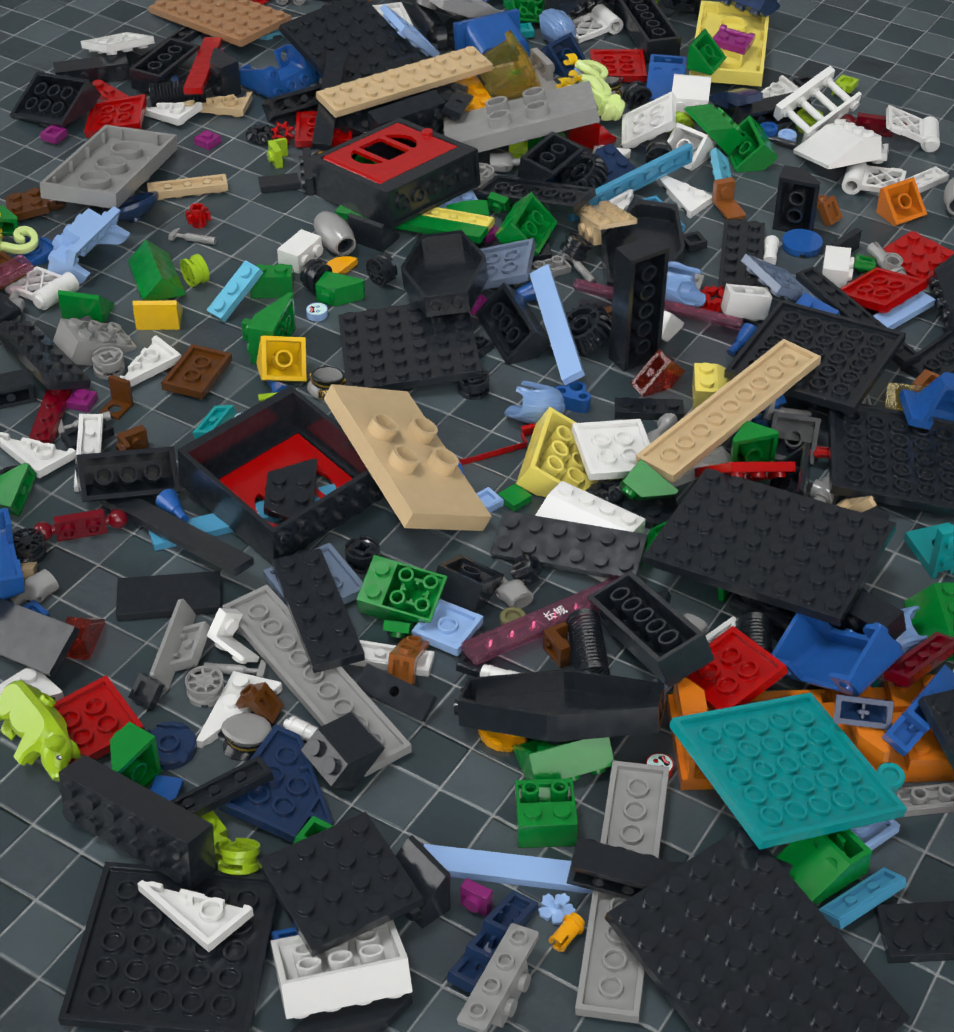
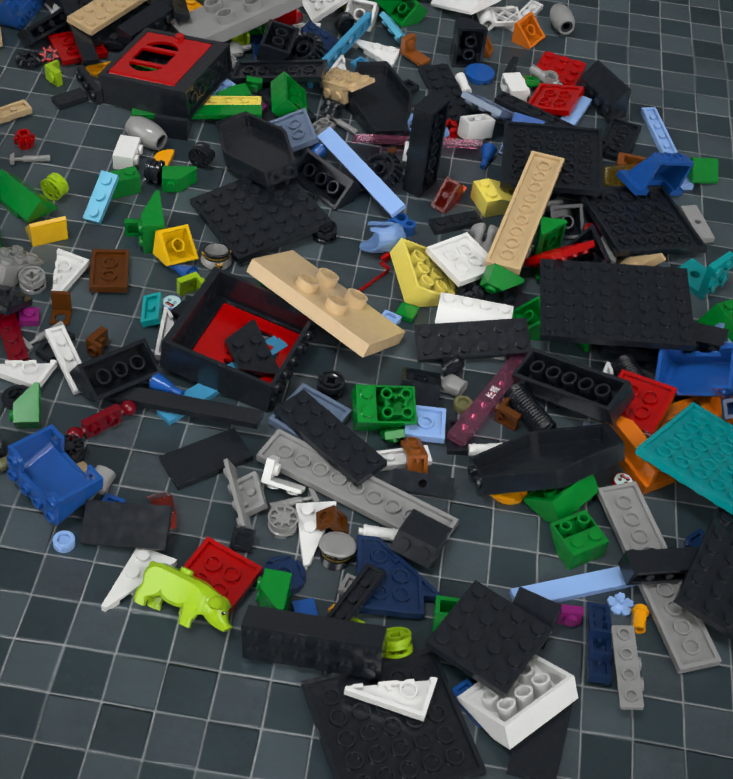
camera: 30 degrees left, 5 degrees up
tile [306,303,328,322] -> none

